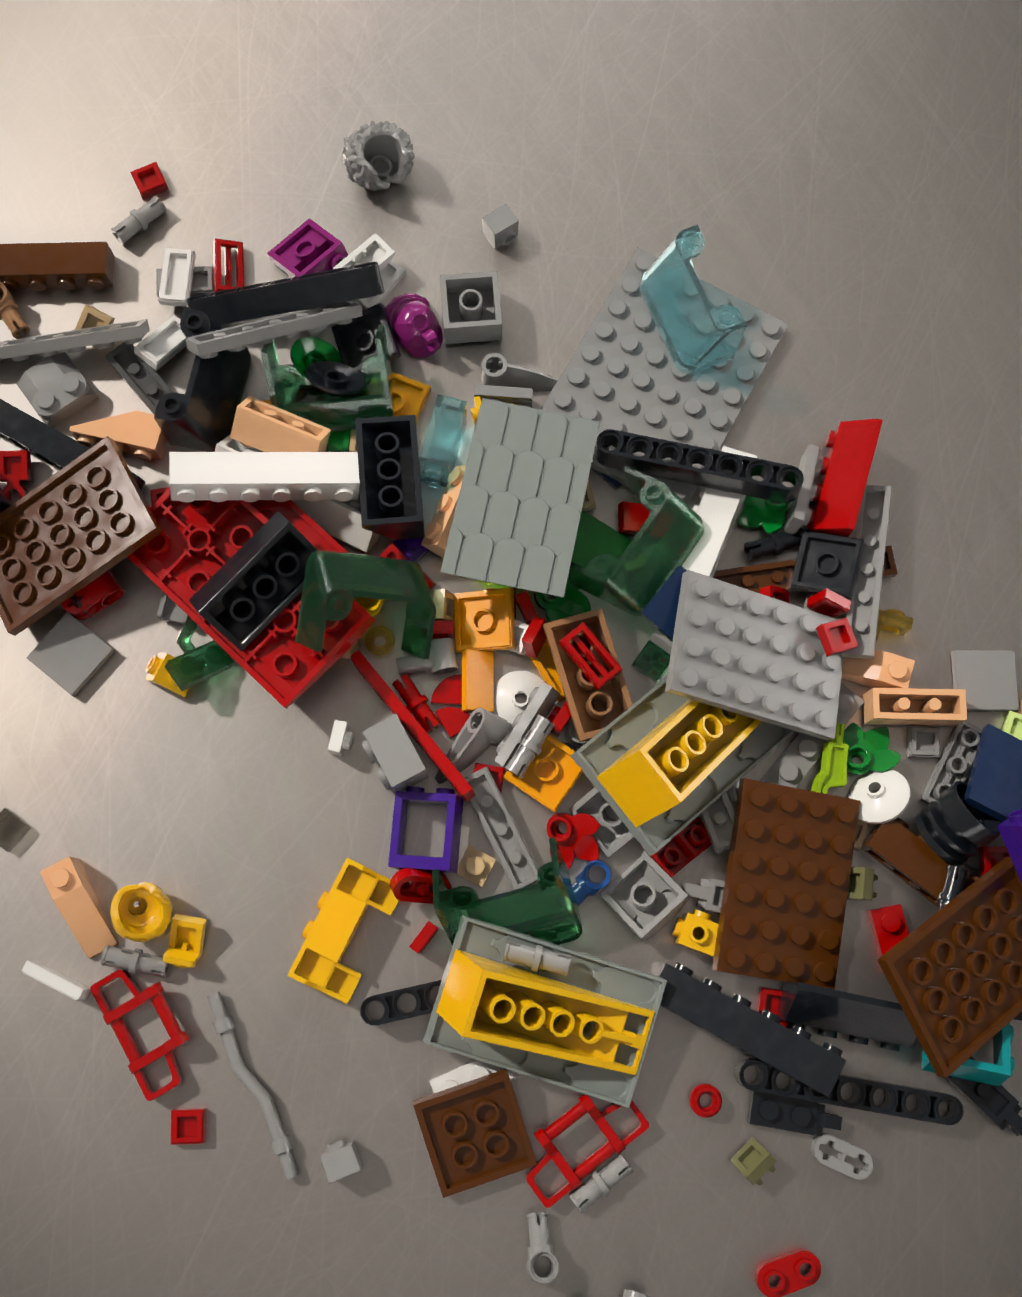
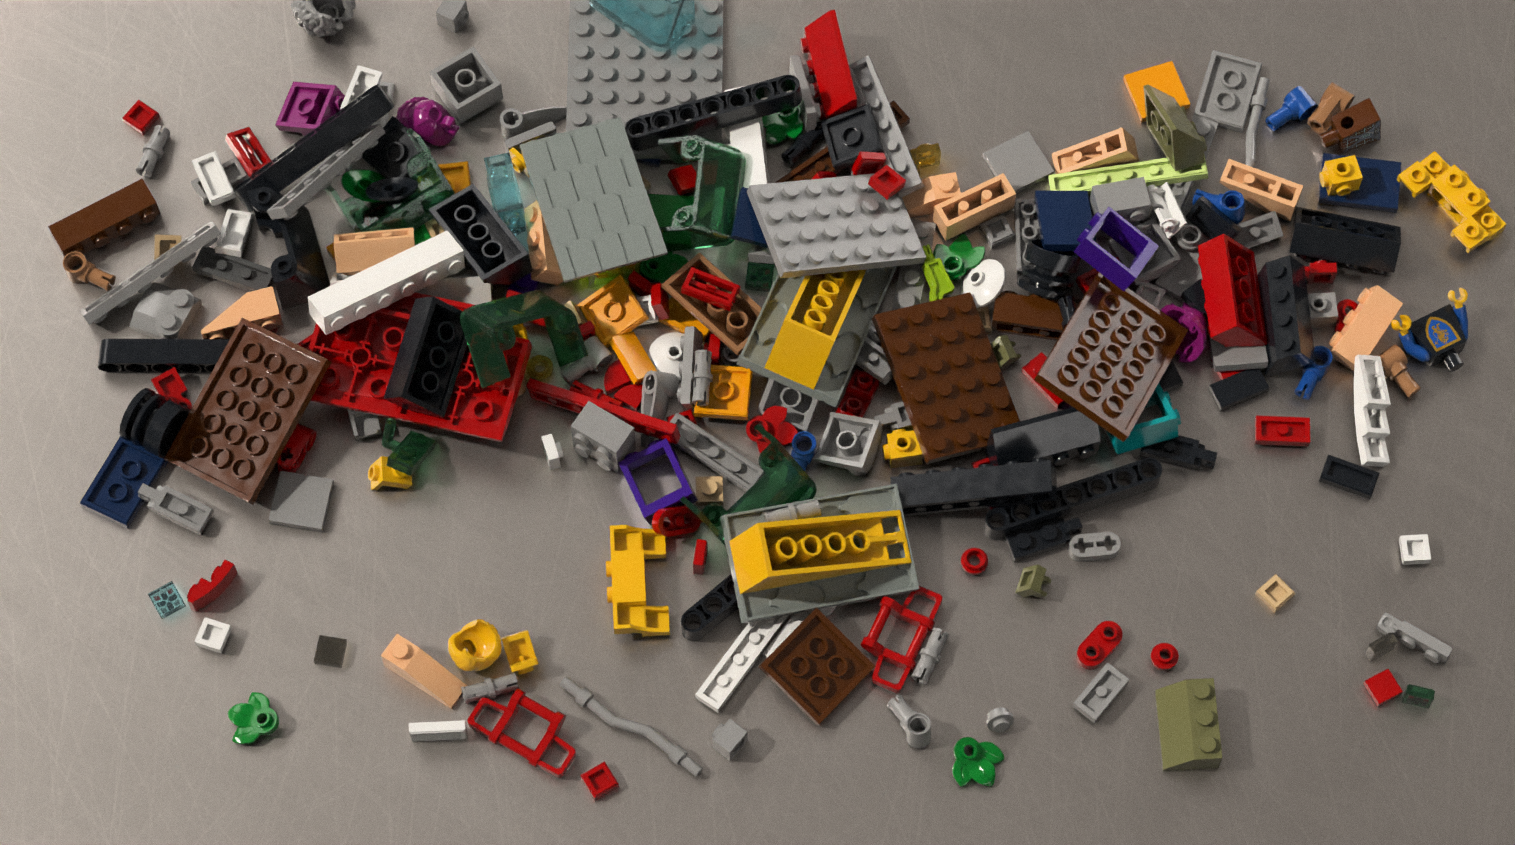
camera: 25 degrees left, 10 degrees down
none -> white plate [695,614,791,713]

